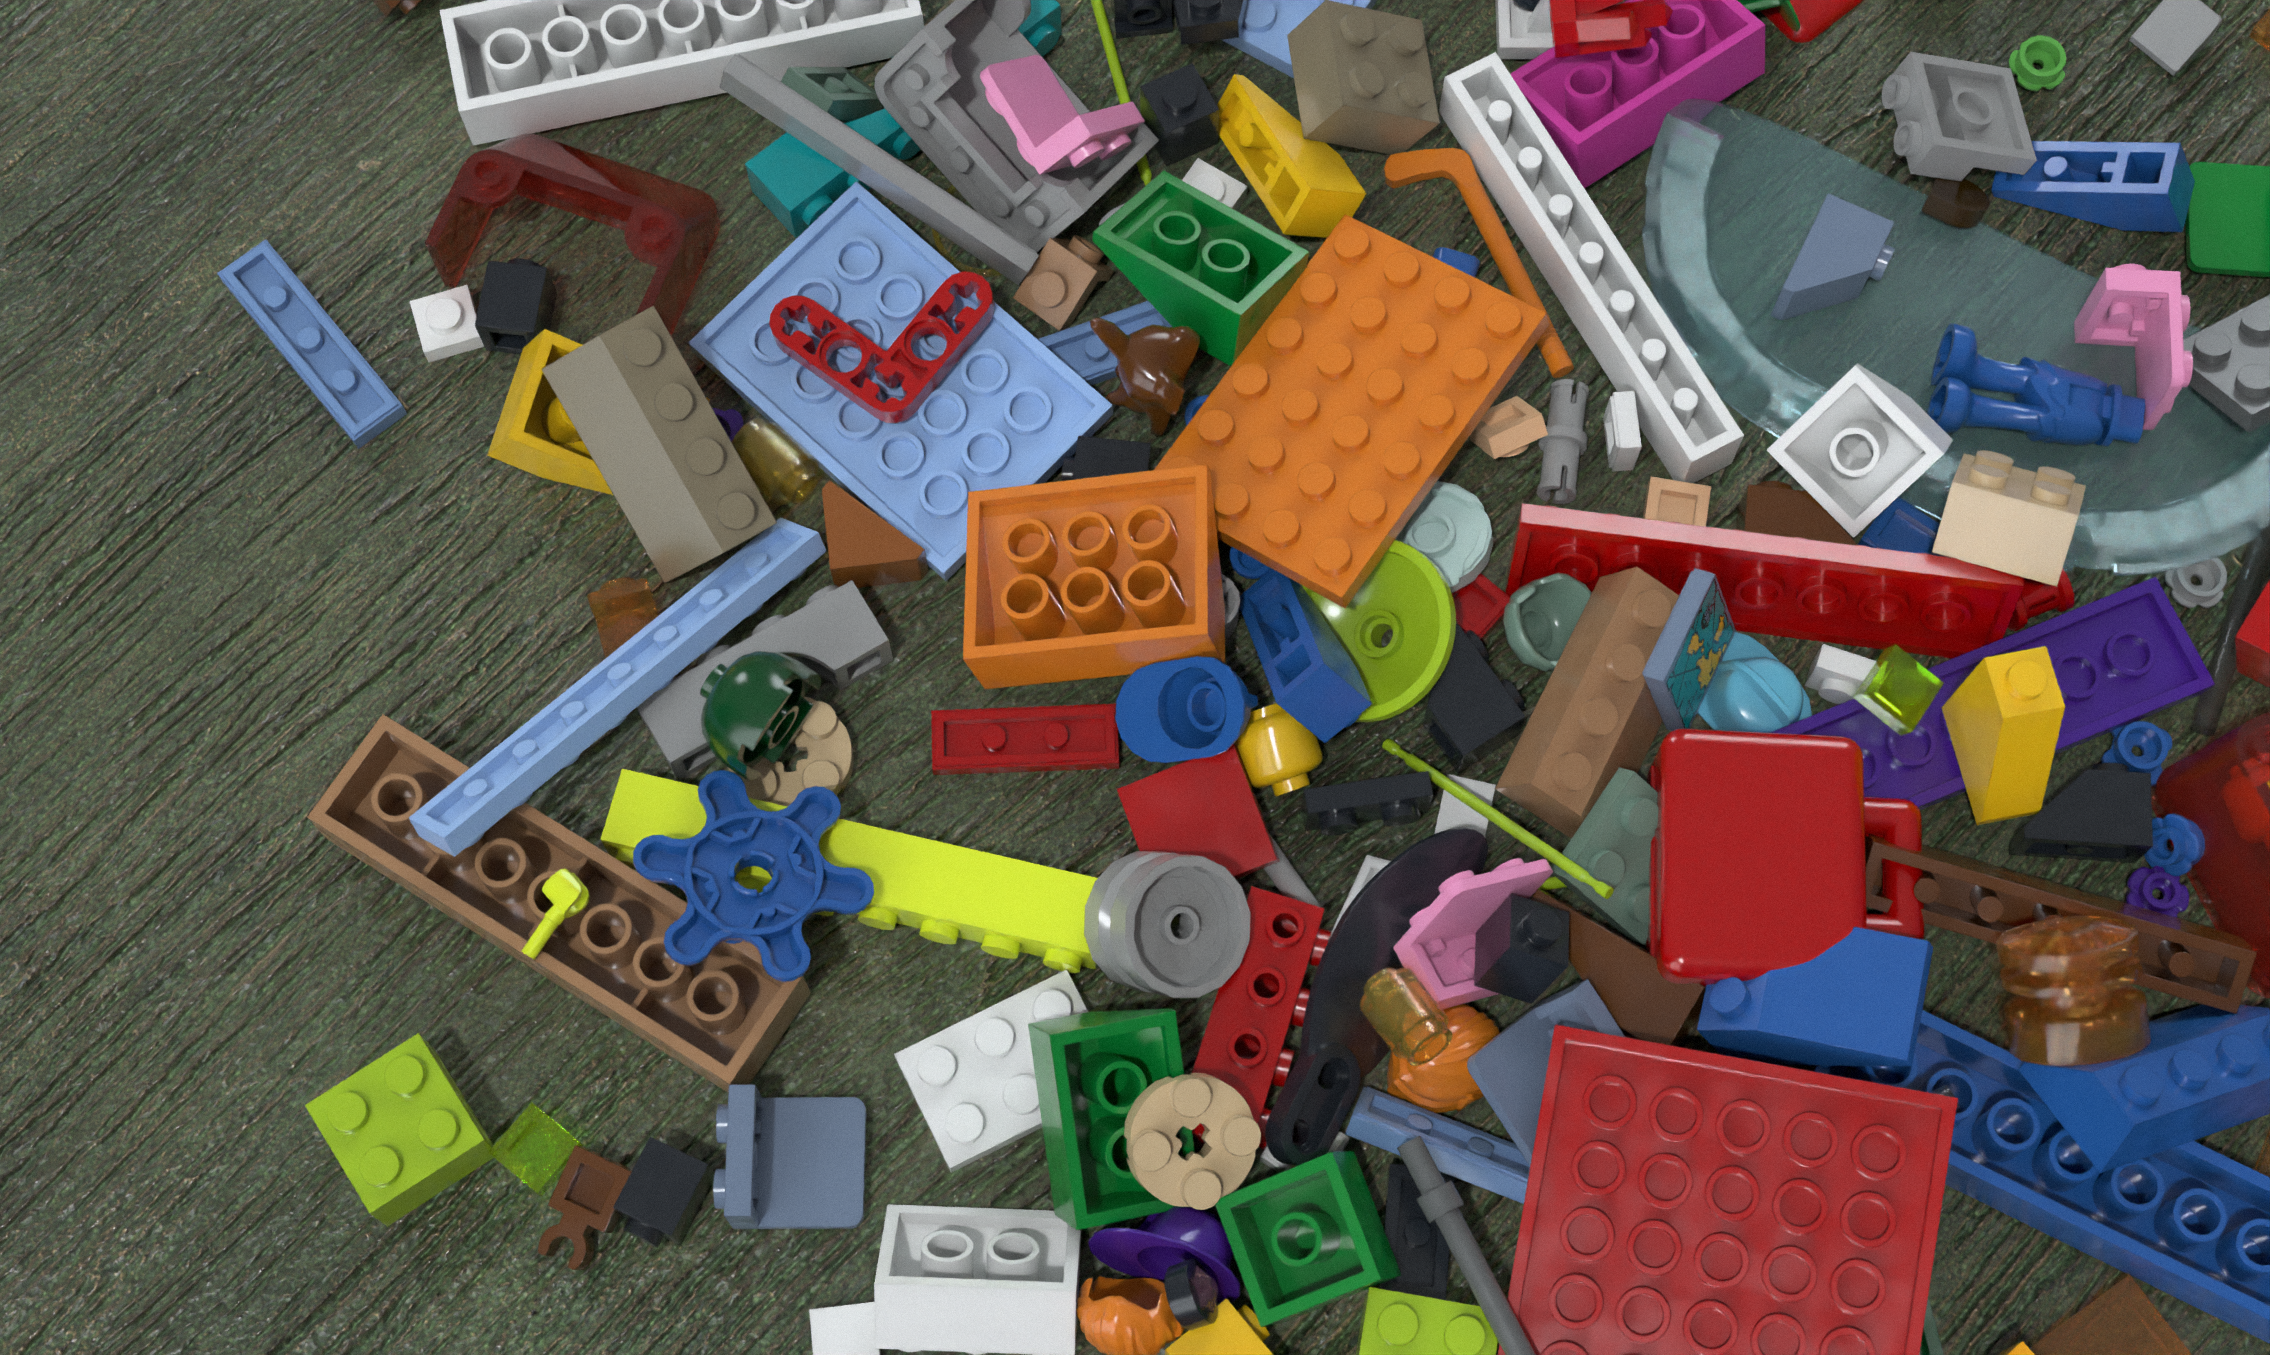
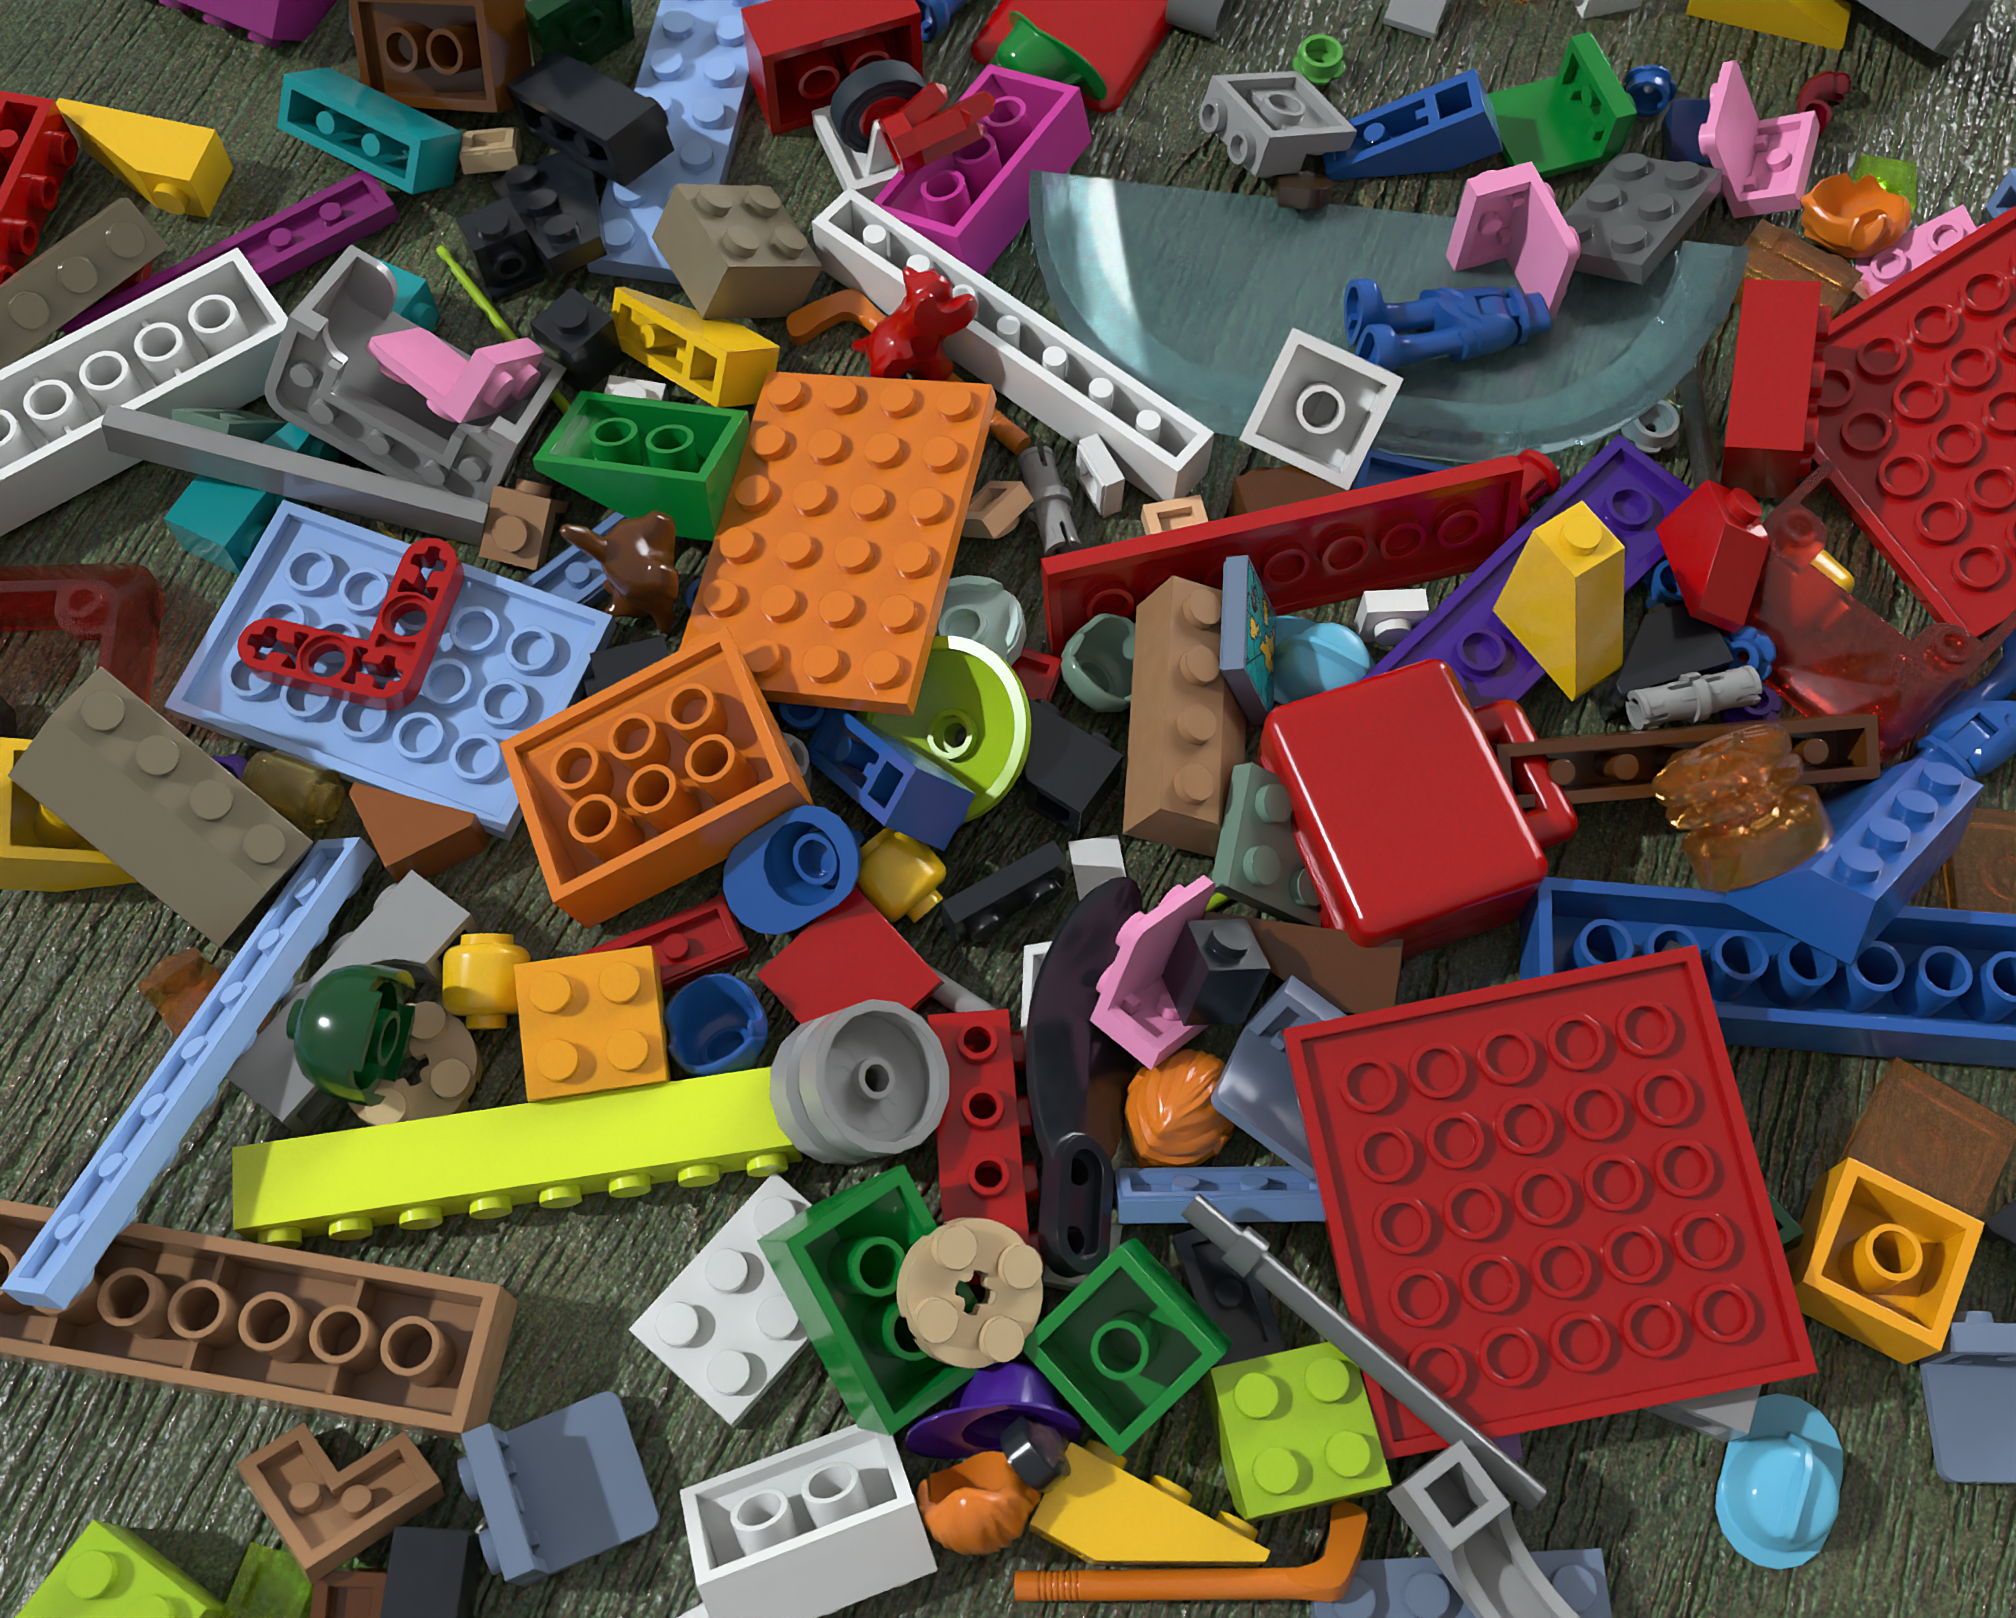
camera: 25 degrees left, 5 degrees down
neon yellow hand [521,868,589,960] -> none
blue plate [633,770,874,983] -> none
clear yellow brick [1360,968,1452,1066] -> none
lime piece [1382,738,1614,899] -> none
blue slope [1697,927,1933,1066] -> none
sand blue slope [1770,193,1895,320] -> none
clear neon green plate [1853,645,1944,736] -> none
tan brick [1932,450,2086,586] -> none
none -> medium nougat plate [236,1422,445,1585]
none -> yellow head [442,933,530,1029]
none -> light orange brick [514,945,673,1103]
none -> blue hair [663,973,768,1078]
none -> red animal [852,266,979,381]
none -> light grey pin [1626,665,1762,730]
none -> red slope [1656,479,1770,634]

